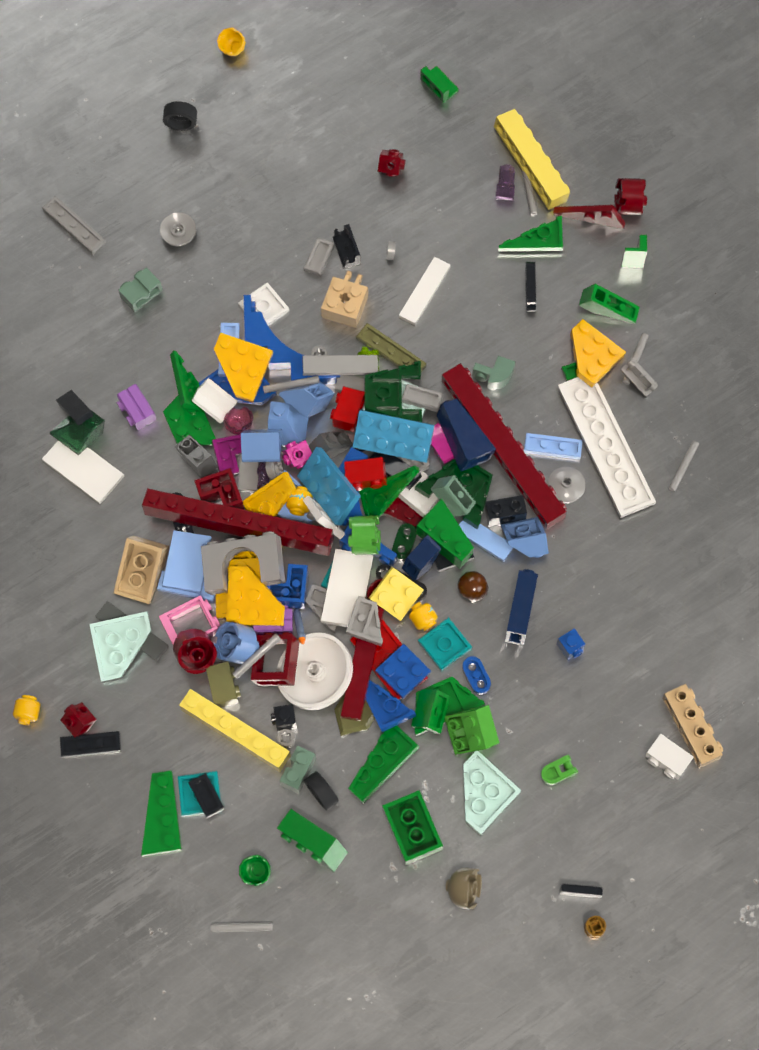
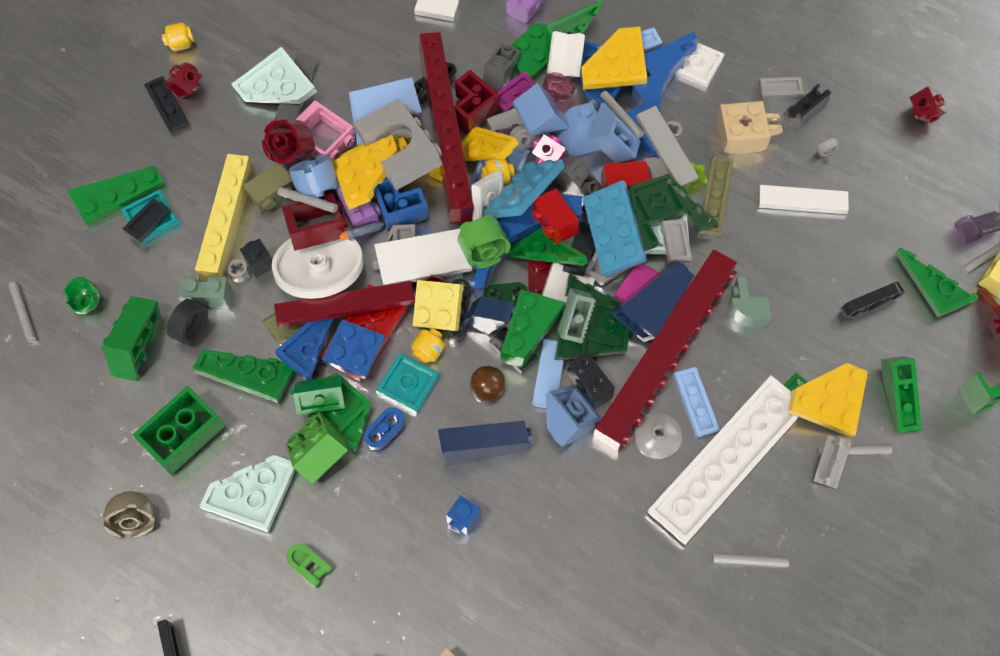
camera: 65 degrees right, 5 degrees down
tan slope [113,536,169,604] -> none
light grey wing [345,596,383,646] -> none

